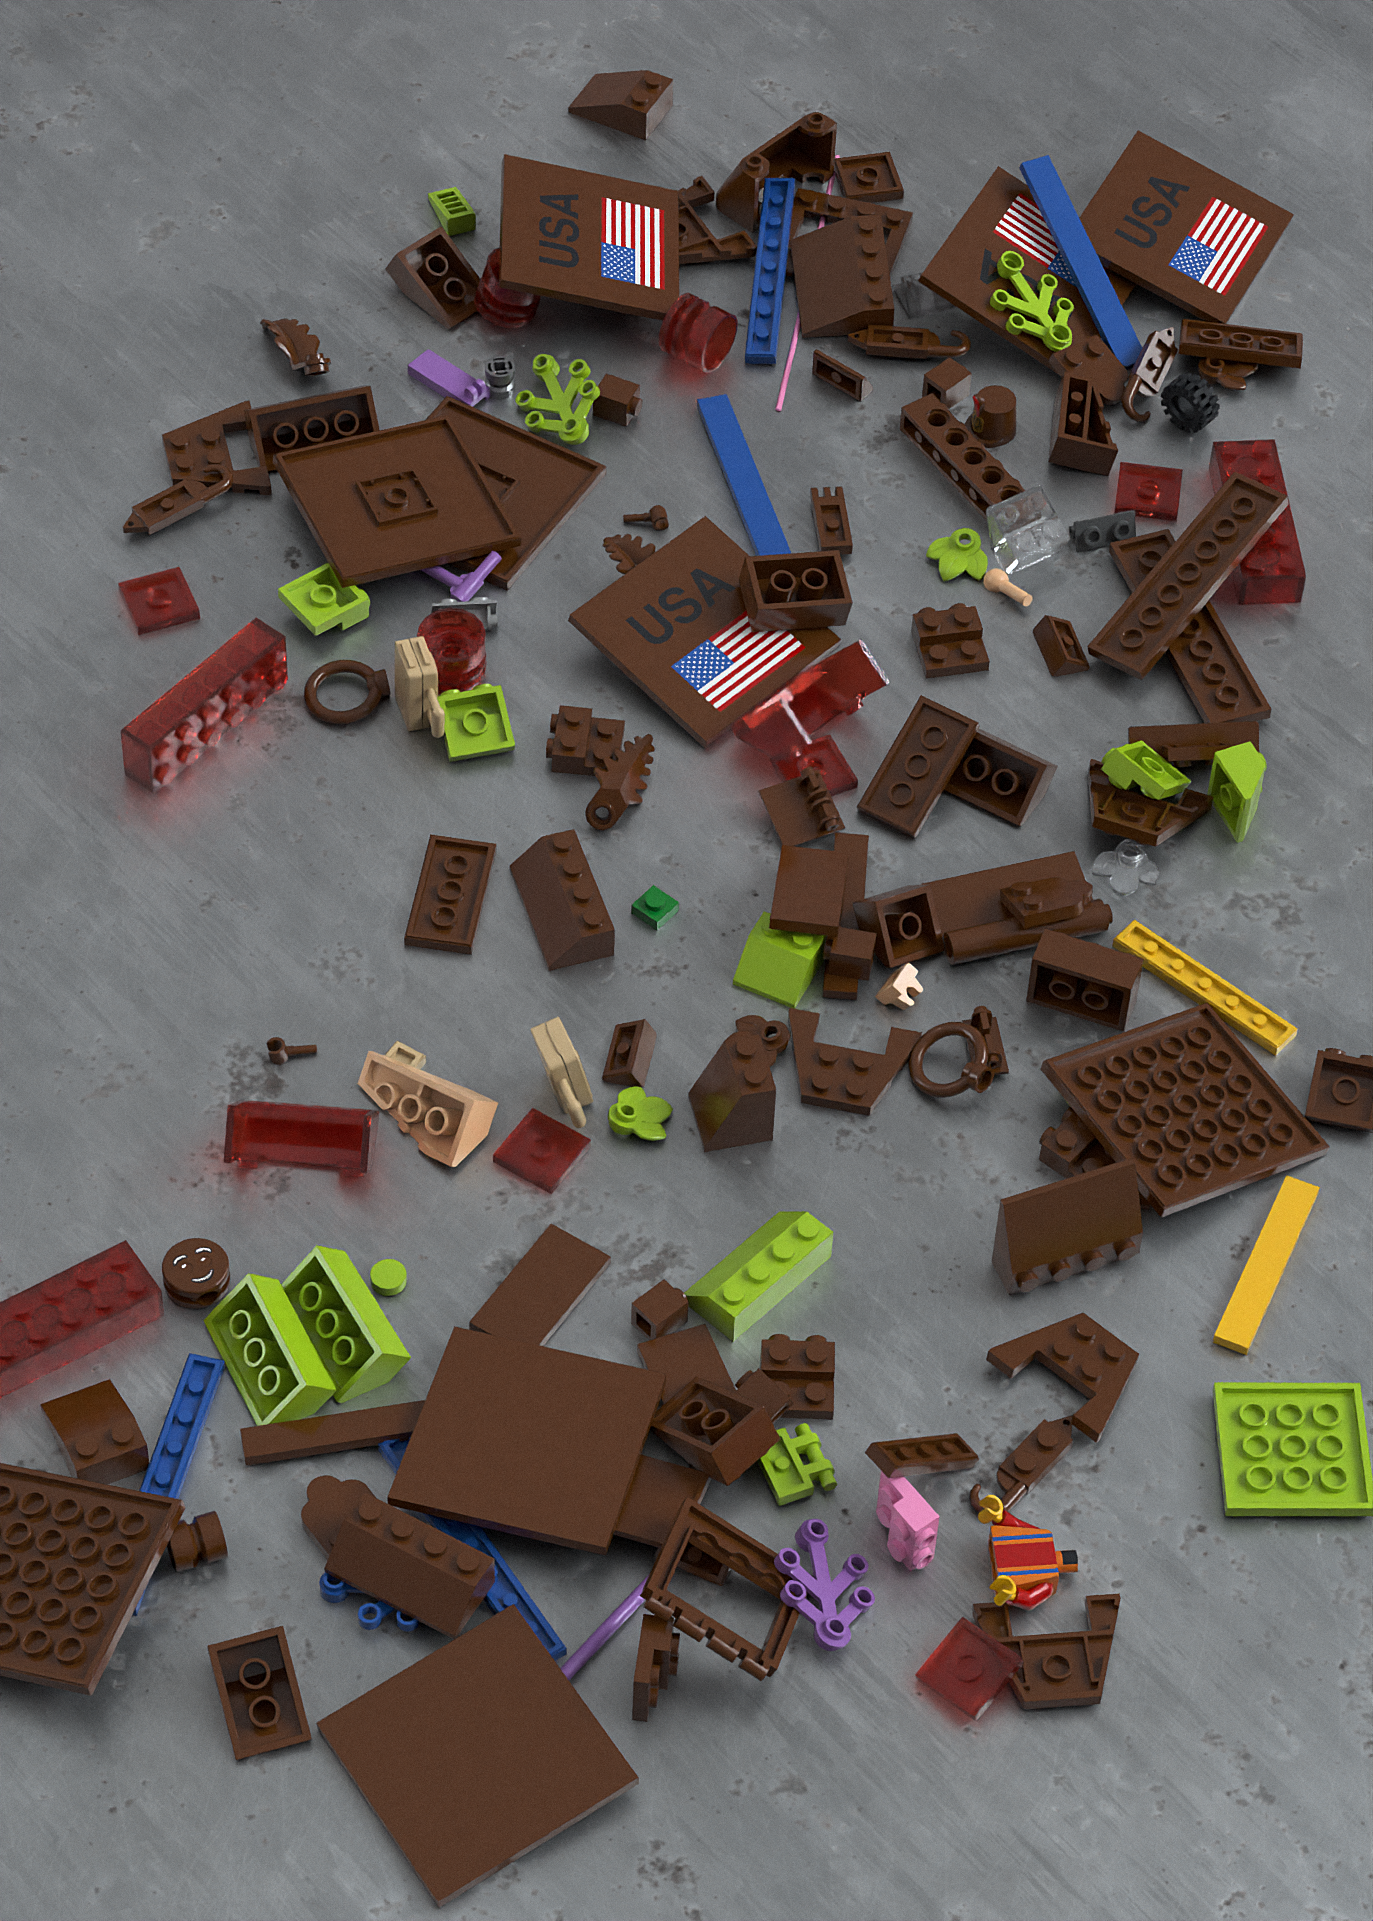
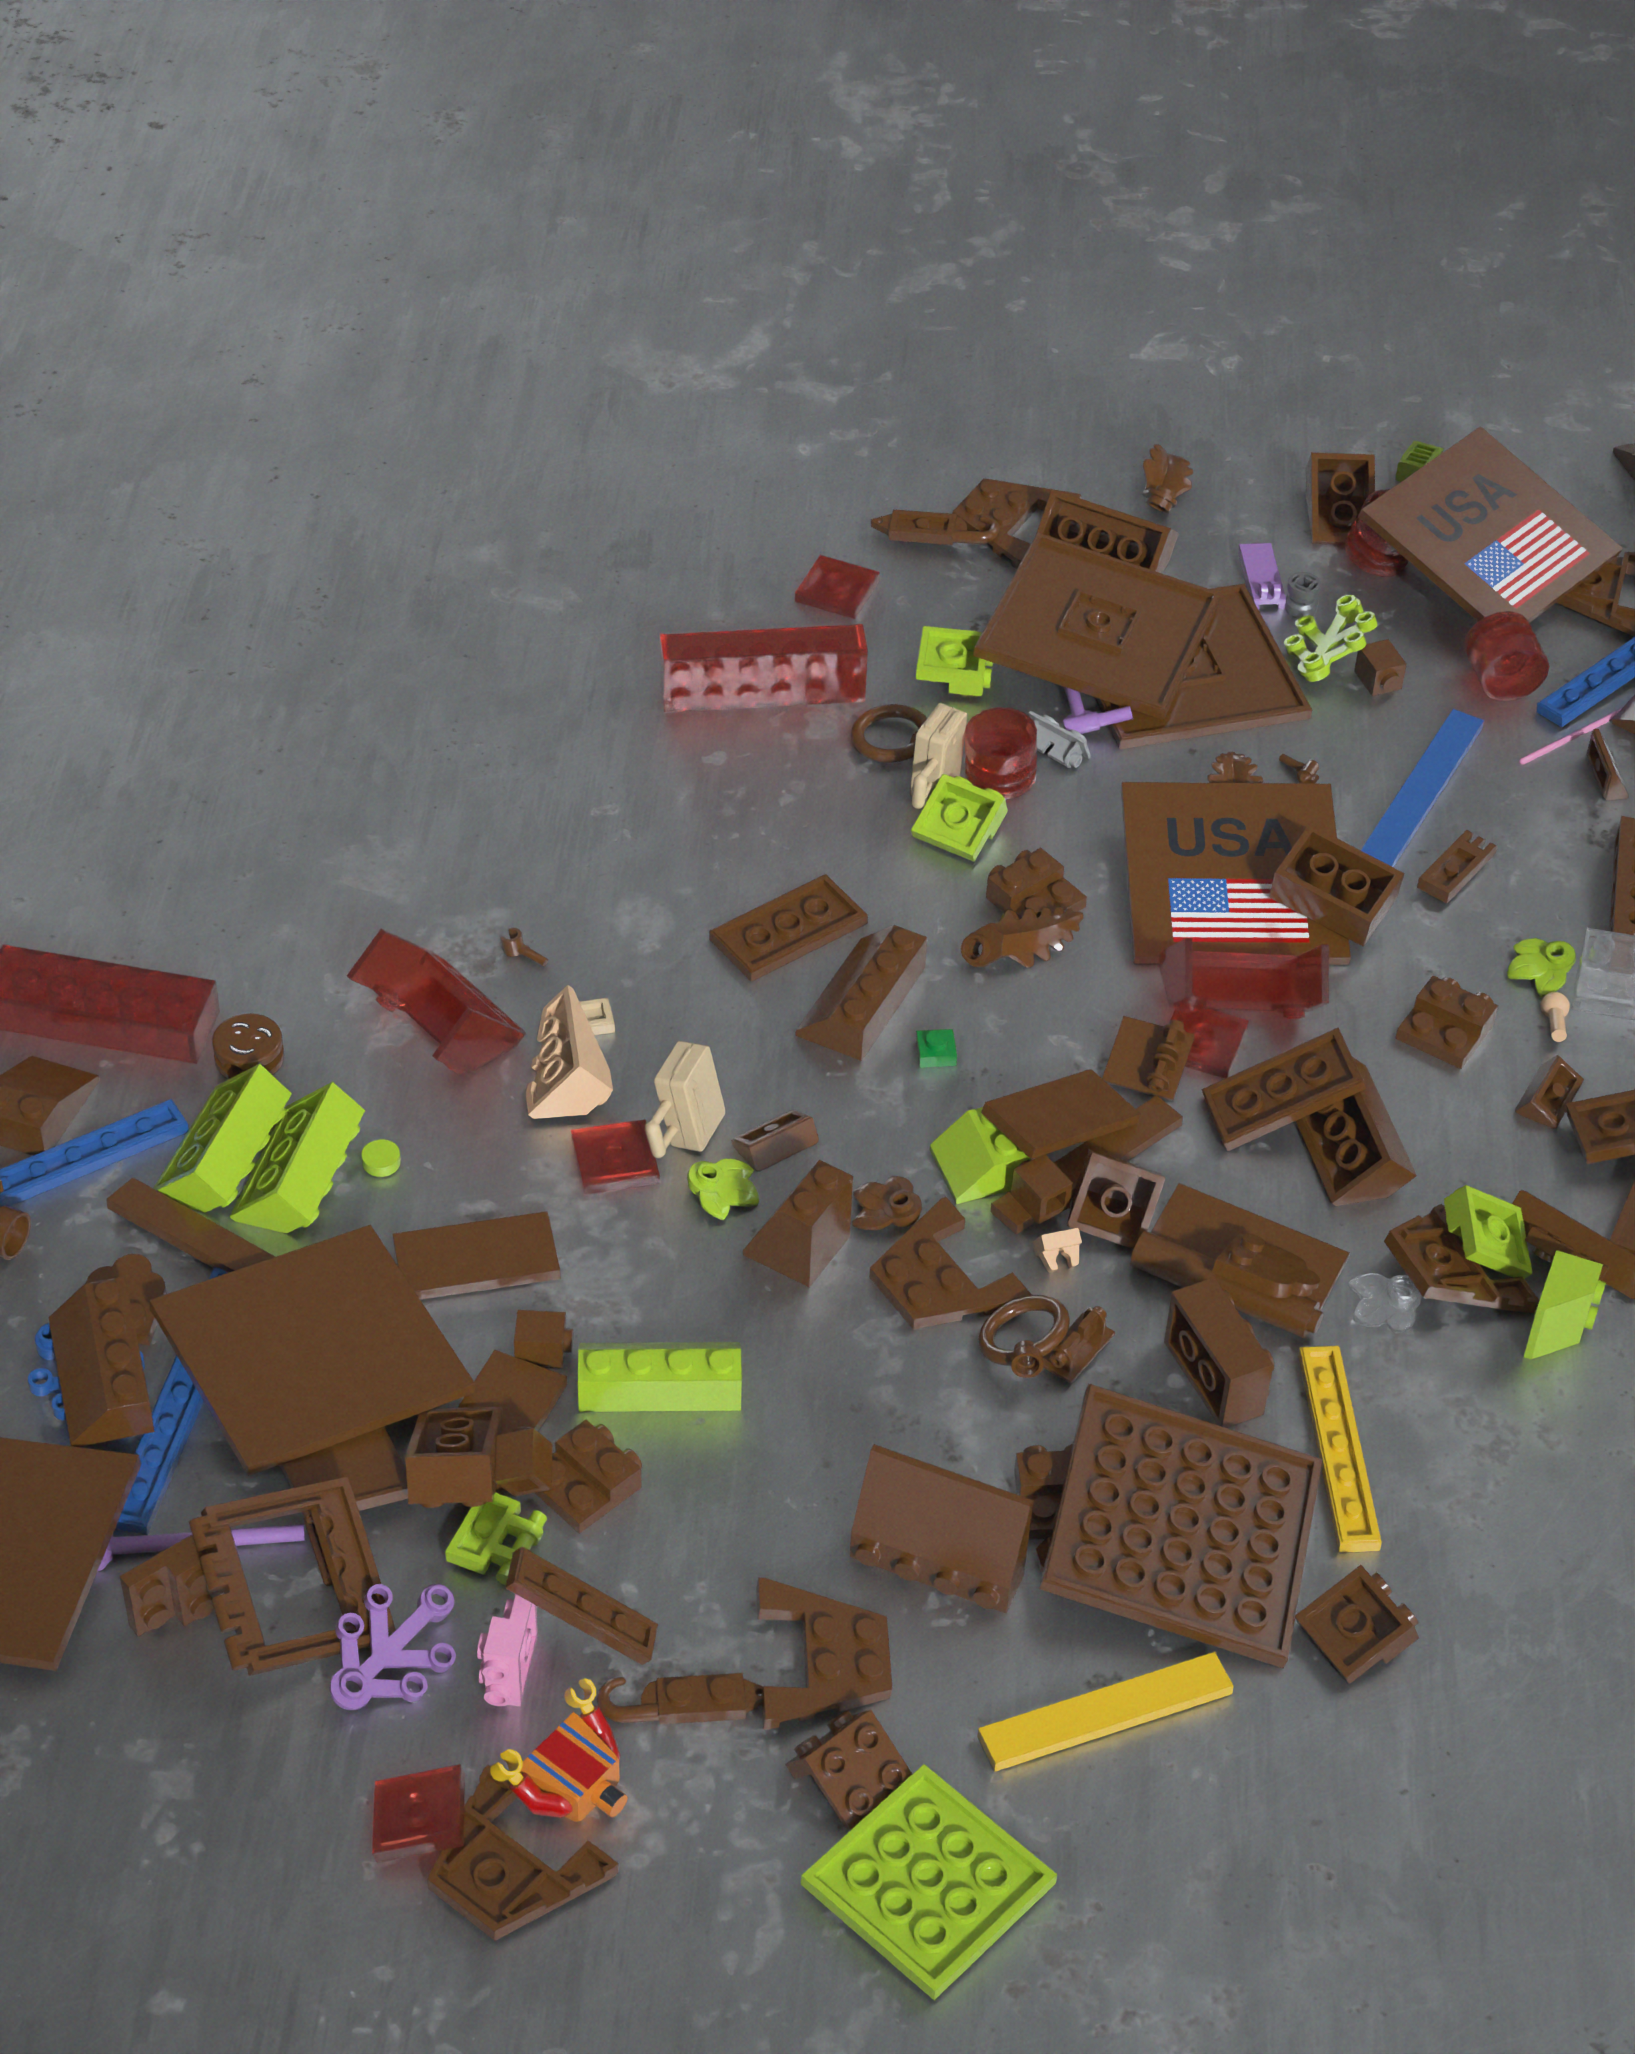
camera: 45 degrees right, 5 degrees down
none -> reddish brown bracket [785,1709,912,1831]

